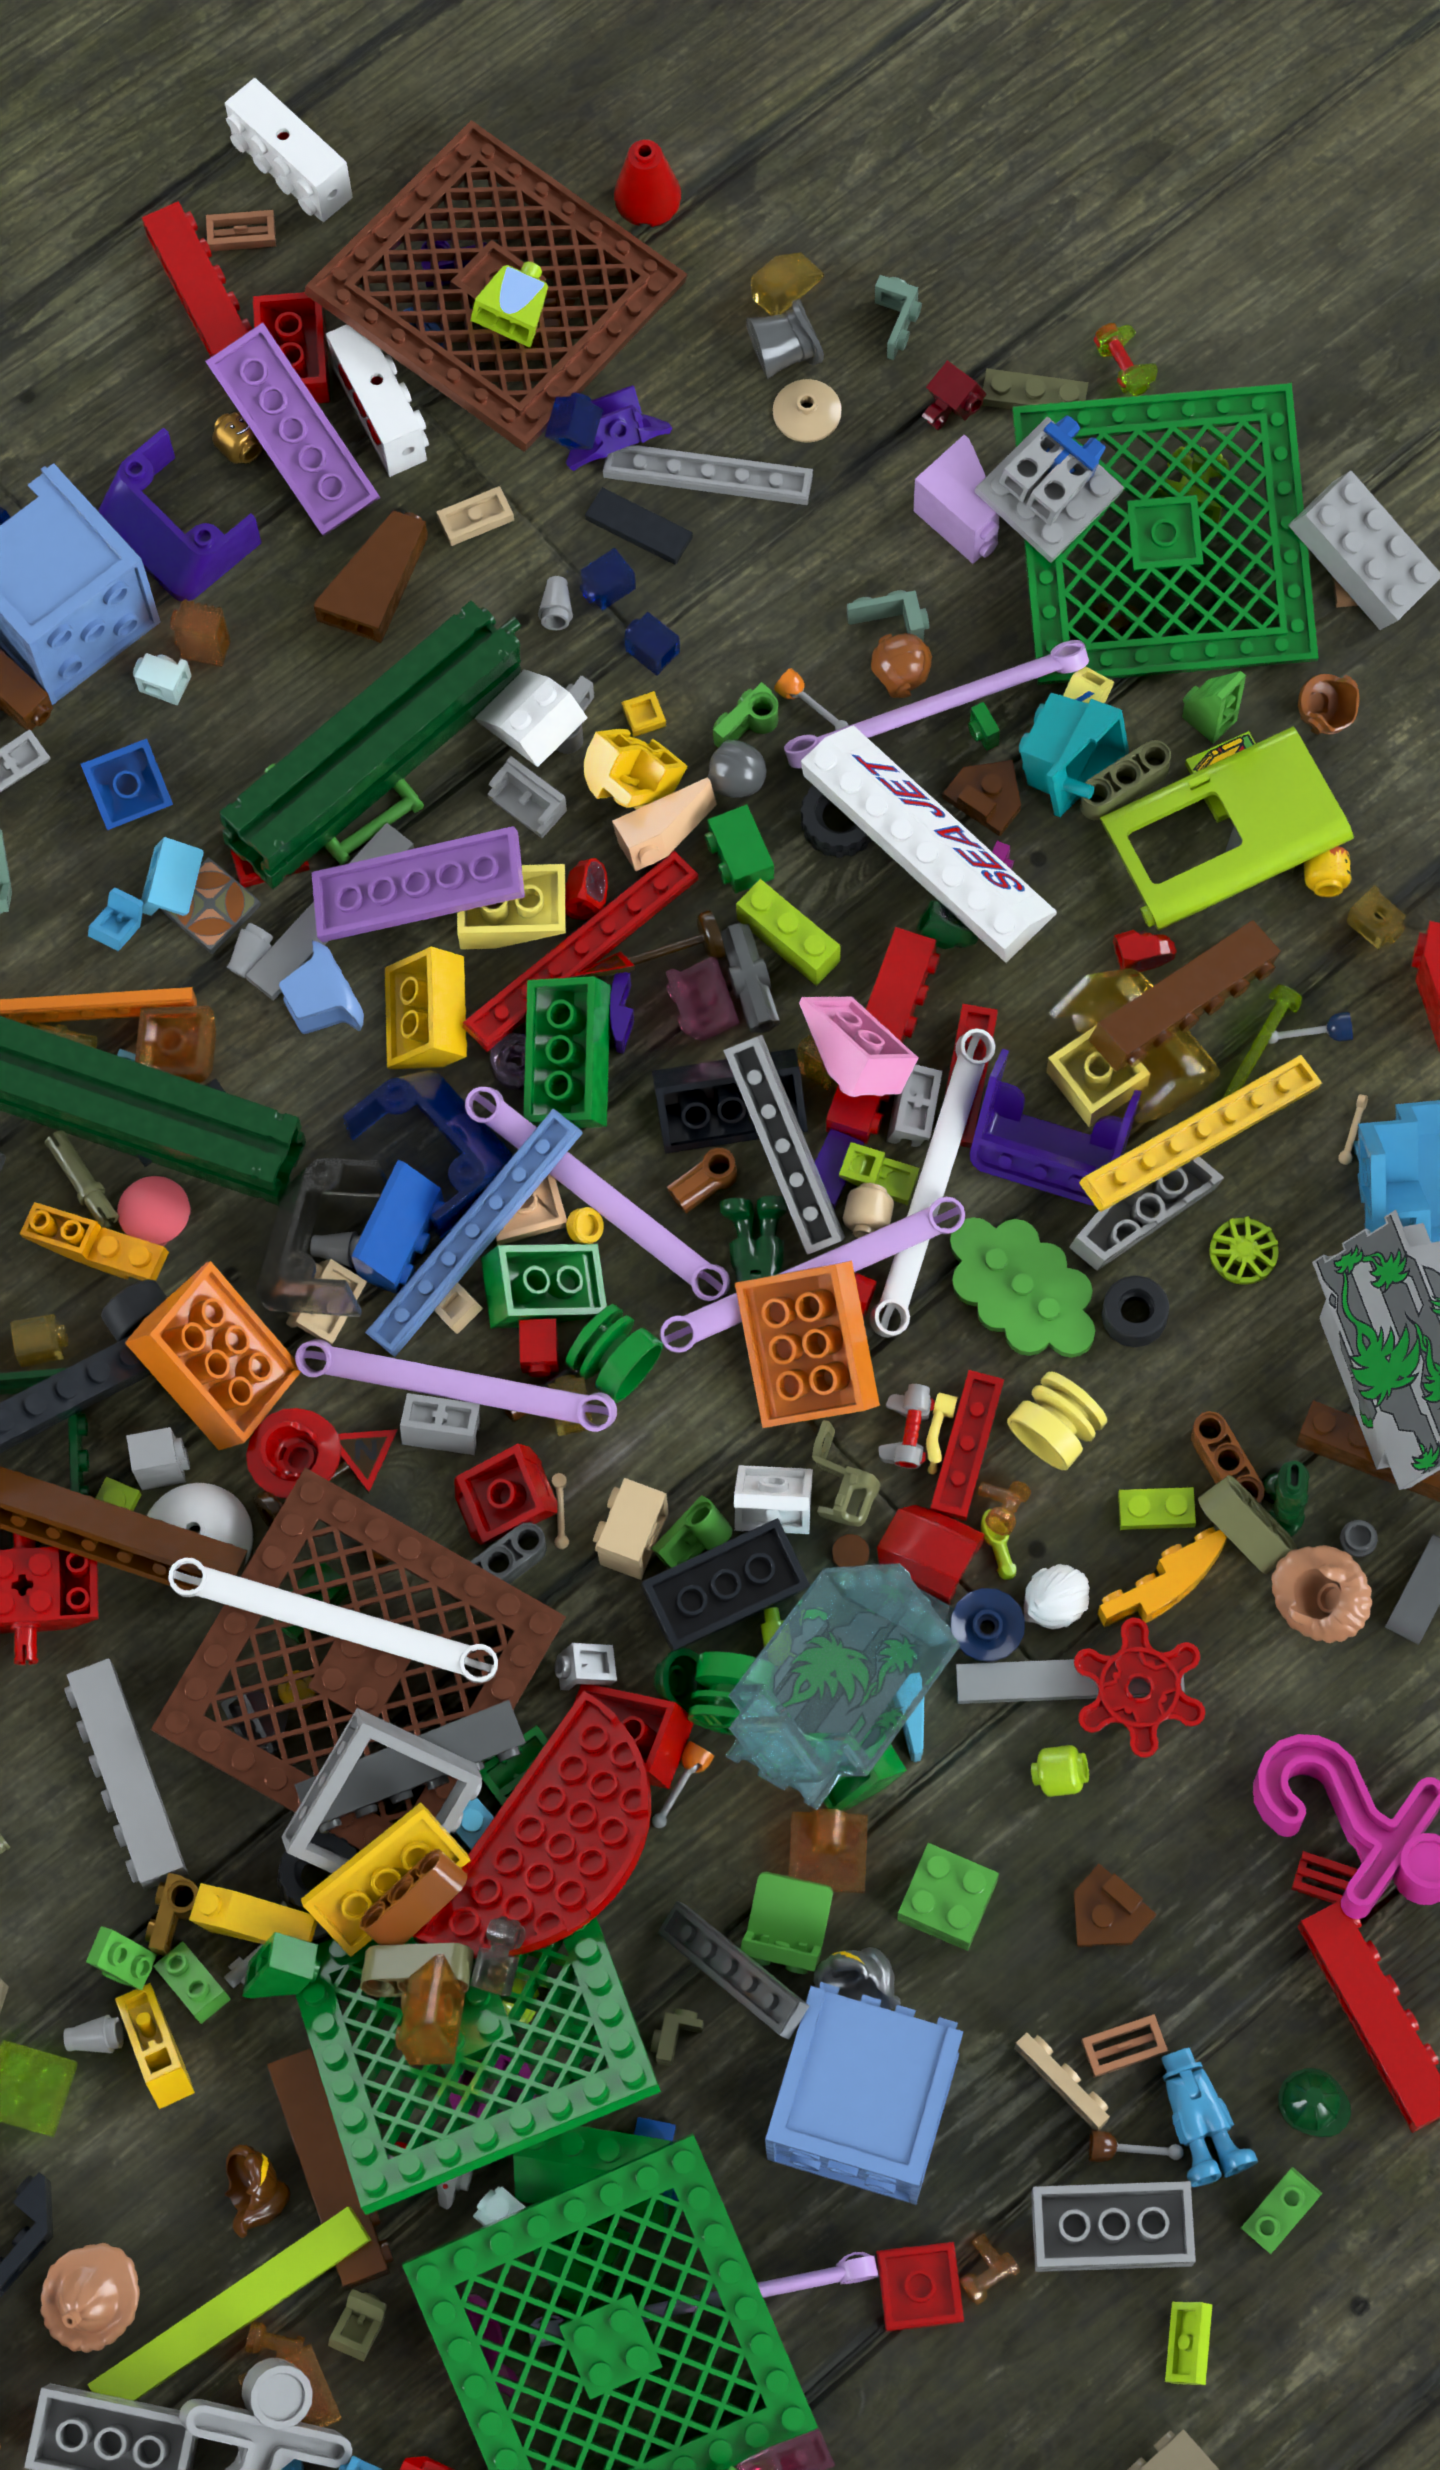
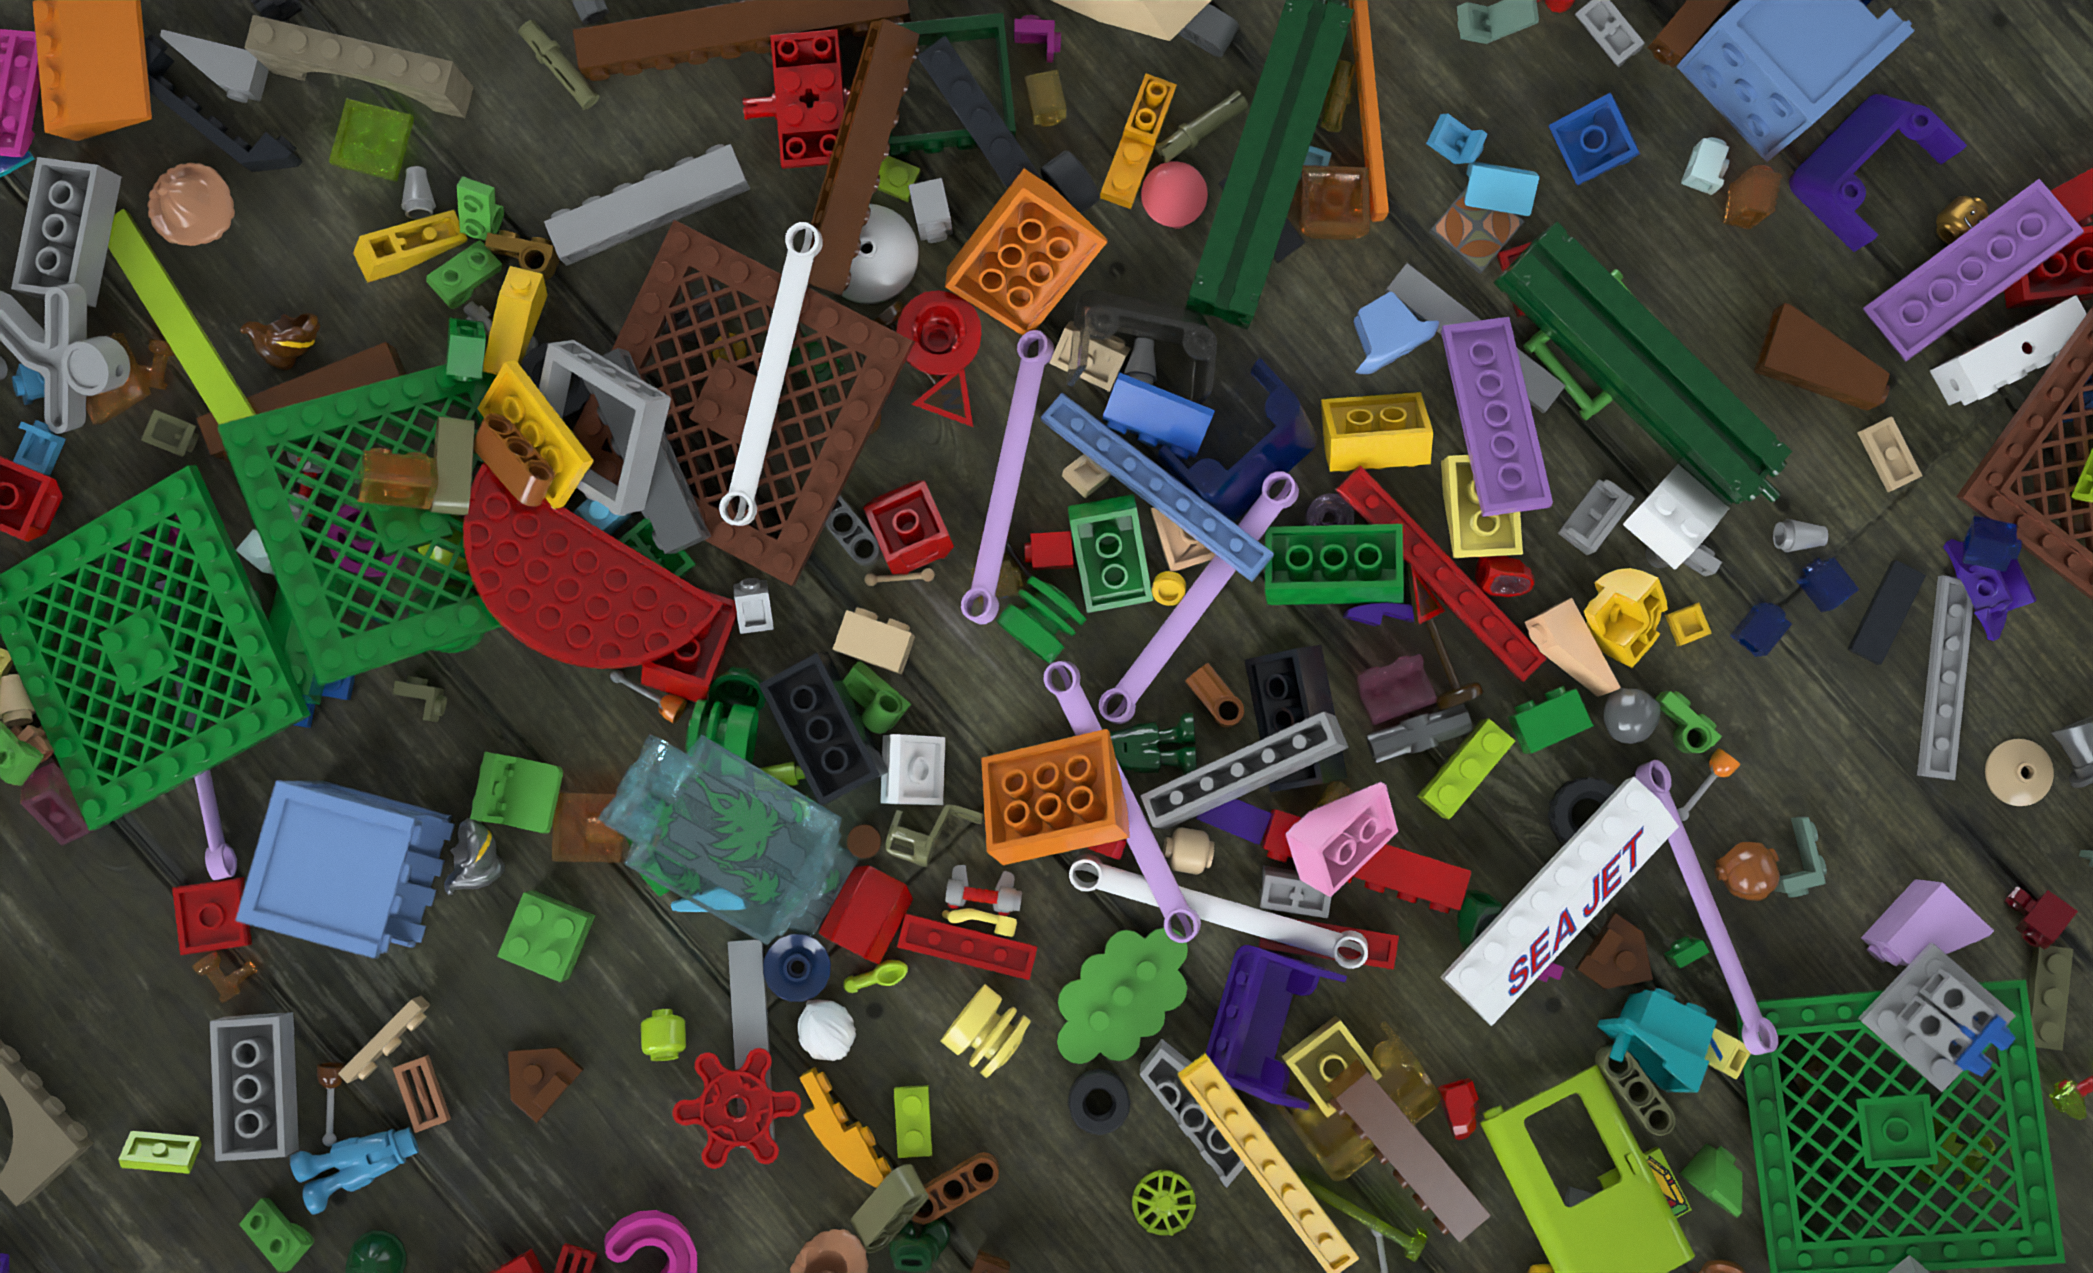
camera: 80 degrees right, 15 degrees up
light grey cone [226,923,273,978] -> none
light grey hinge [400,1393,480,1455] -> none
clear smoke plate [470,1916,526,1996] -> none
dark grey tile [657,1901,809,2040] -> none
lime slope [839,1142,920,1205] -> none
clear orange piece [978,1481,1031,1536] -> none

